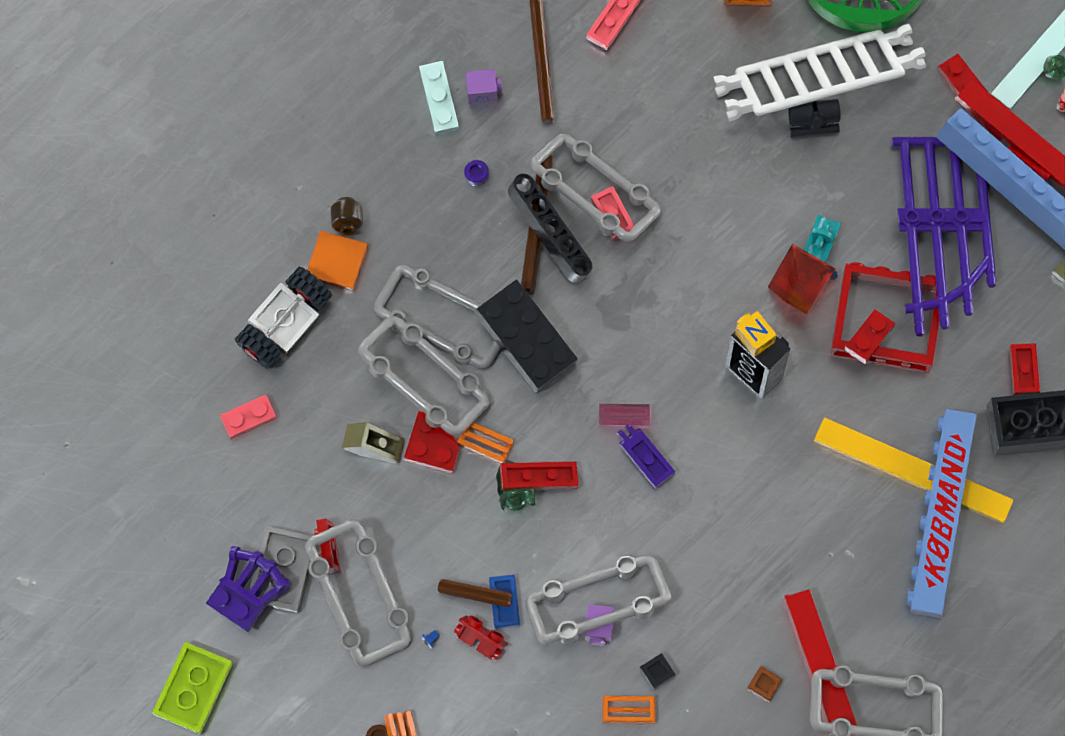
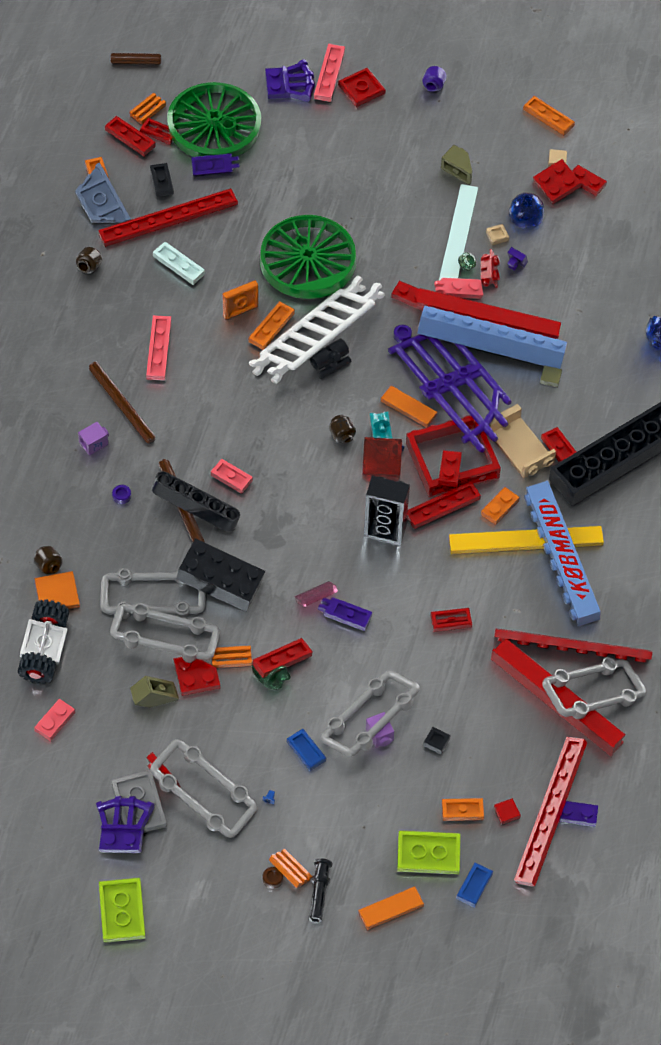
camera: 35 degrees left, 15 degrees down
light aqua plate [419,61,459,135] -> none
reddish brown axle [437,579,512,607] -> none
red hinge [454,615,509,661] -> none
light grey bar [530,134,660,242] -> none
orange tile [603,696,655,724] -> none
yellow brick [735,311,777,357] -> none
dark orange tile [747,666,783,703] -> none
none -> orange plate [248,301,295,350]
none -> dark brown head [329,415,356,444]
none -> orange tile [381,386,437,428]
none -> dark purple tile [393,325,412,343]
none -> red plate [407,481,481,529]
none -> red tile [430,608,472,632]
none -> coral hinge [434,278,483,299]
none -> orange plate [481,487,520,525]
none -> tan panel [489,404,556,478]
none -> red plate [494,628,652,662]

